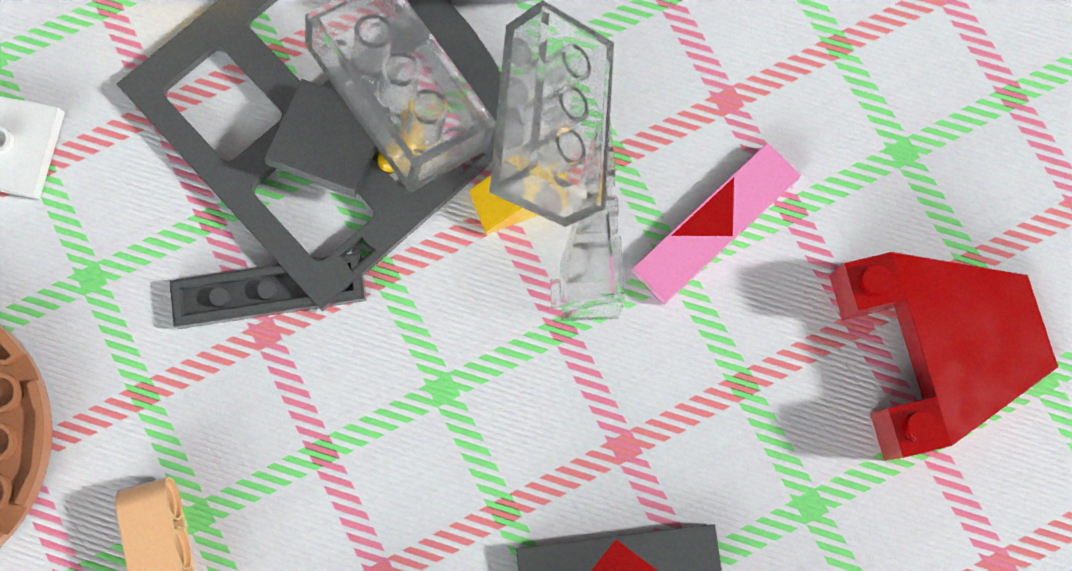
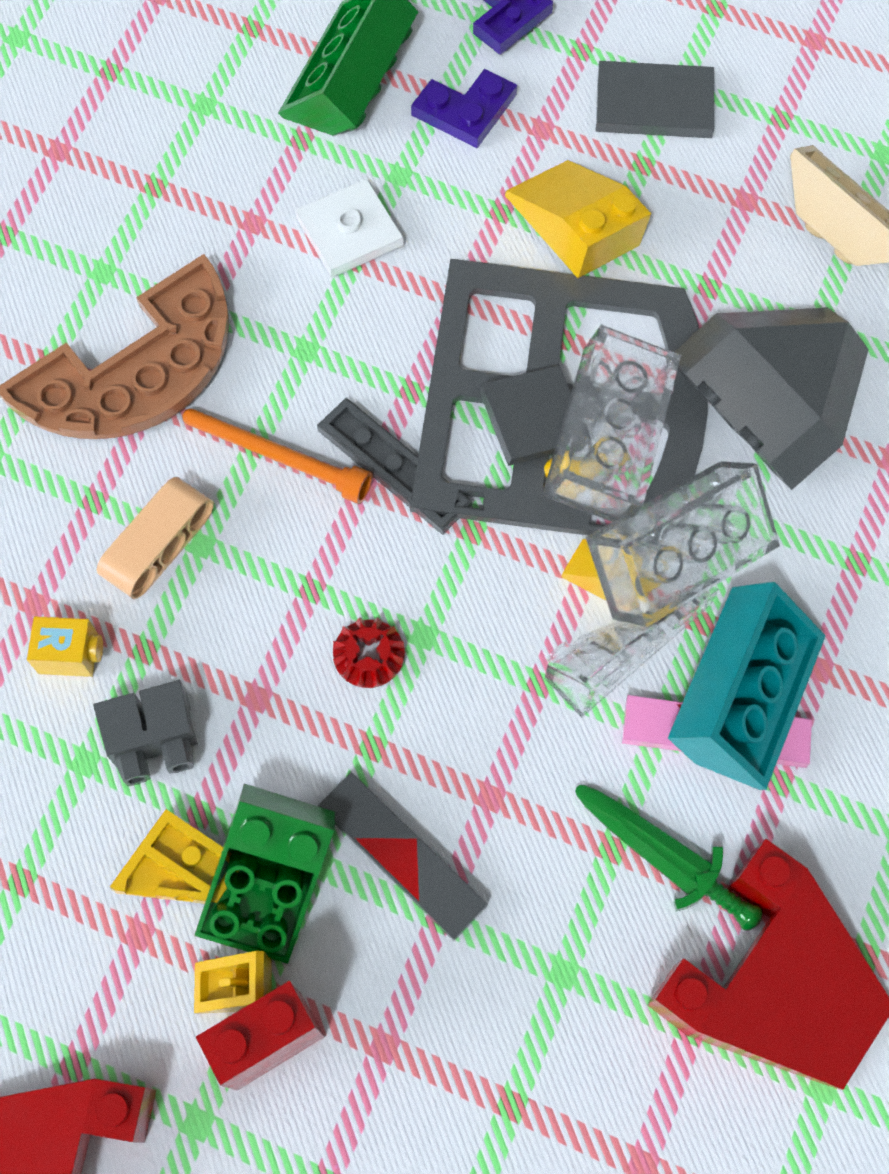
camera: 50 degrees right, 10 degrees down
none -> orange piece [182,408,373,504]
none -> red gear [333,617,405,688]
none -> green sword [575,785,762,931]
none -> teal slope [668,582,826,790]

